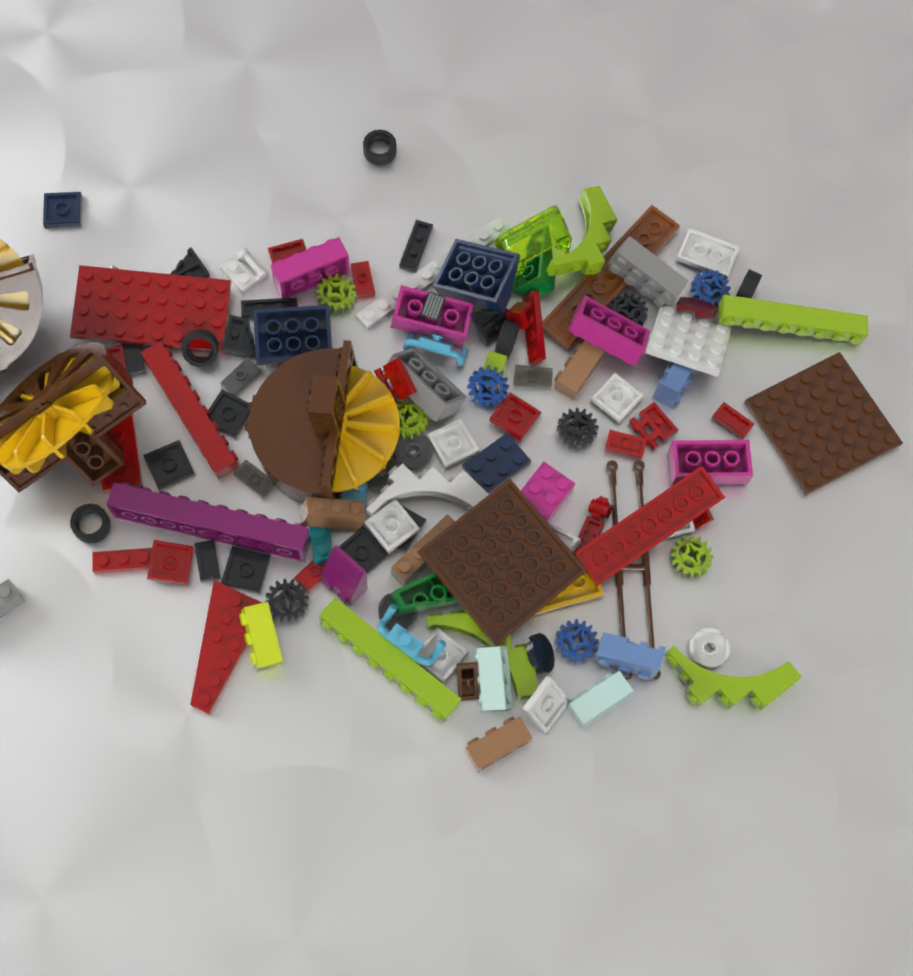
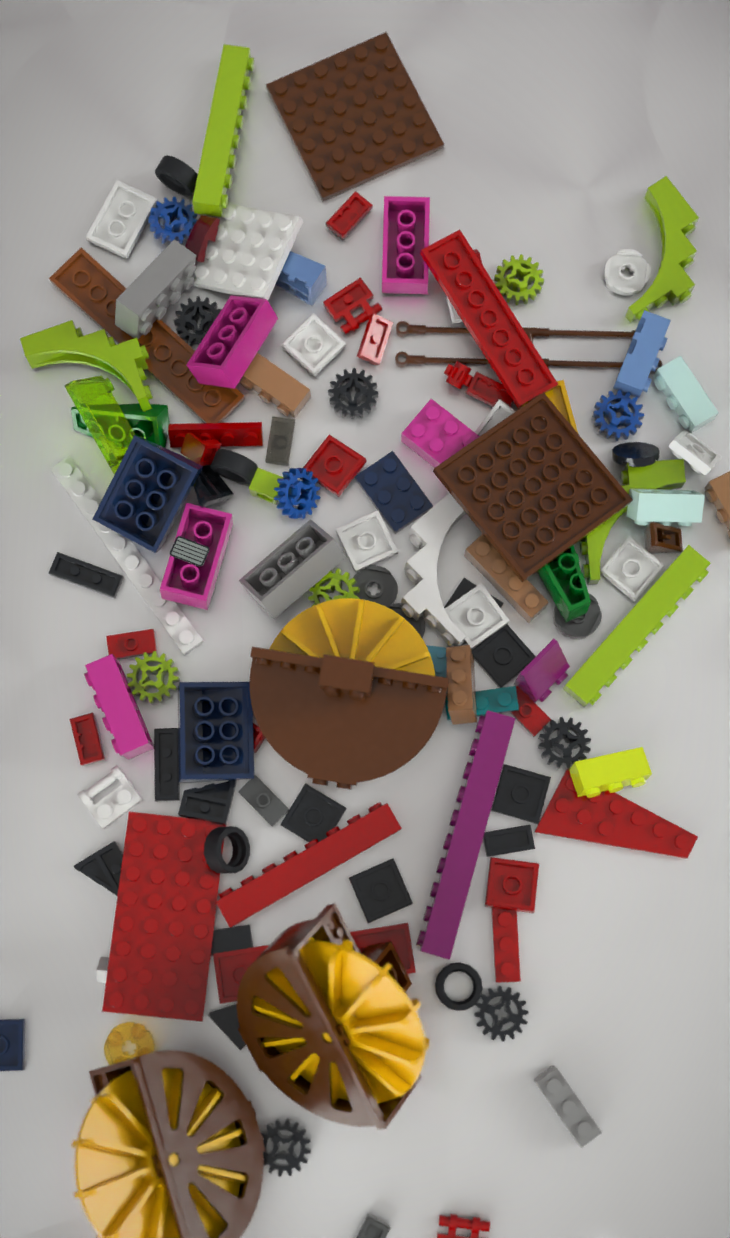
camera: 80 degrees left, 10 degrees up
clear smoke plate [233,460,275,498] -> none
red plate [374,357,417,403] -> none
medium azure piece [377,604,446,666] -> none
medium azure piece [402,333,469,367] -> none
none -> clear yellow plate [104,1022,155,1065]
none -> black gear [474,986,529,1042]

